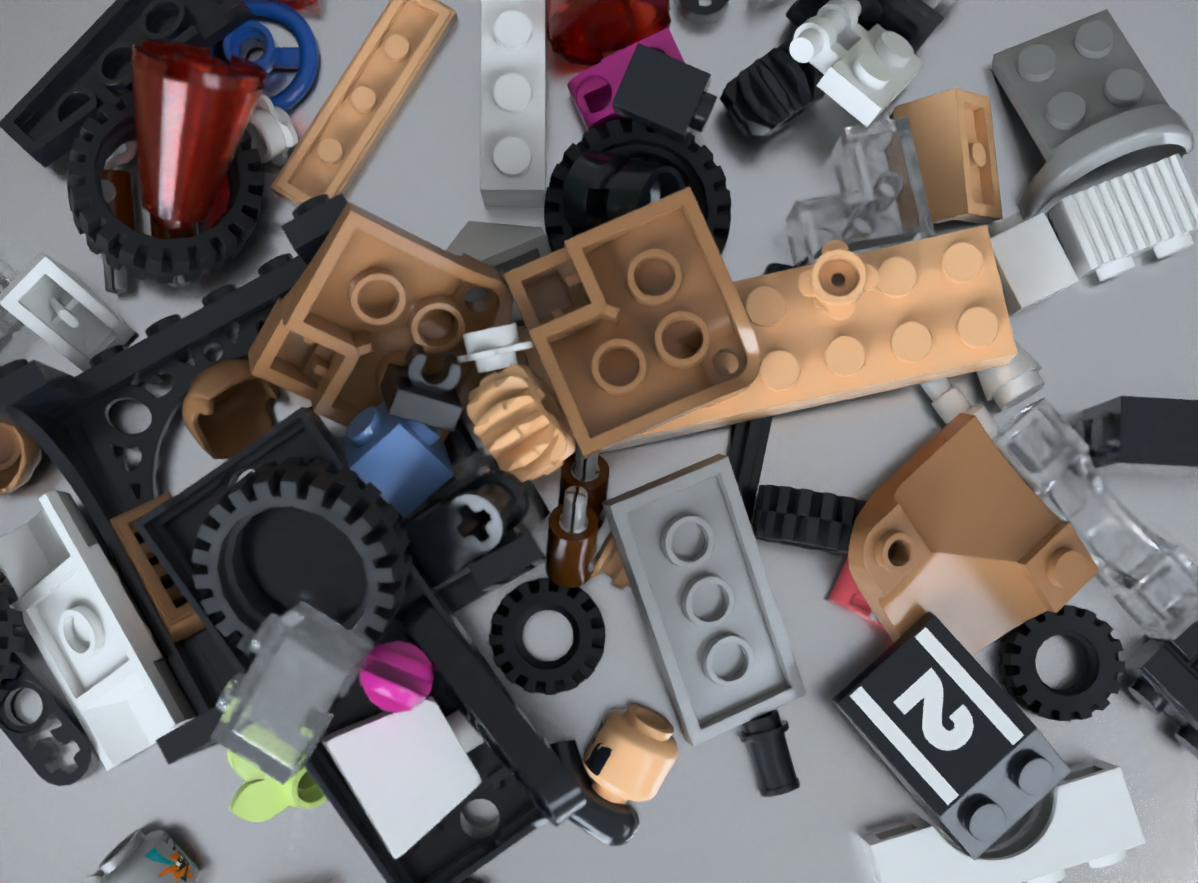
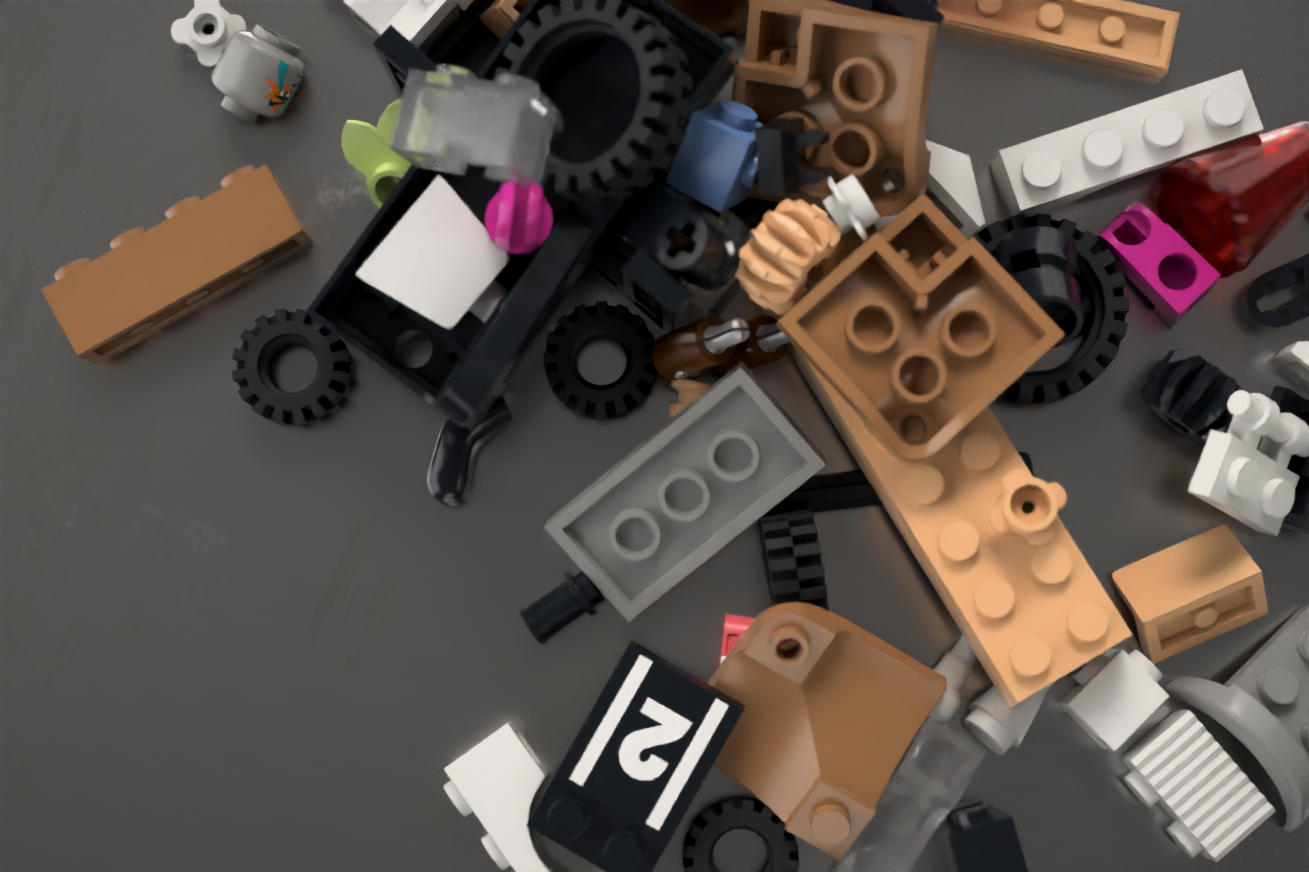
camera: 80 degrees right, 0 degrees up
light nougat head [583,704,679,804] -> none
black brick [612,43,717,143] -> none
clear brick [784,116,935,268] -> none

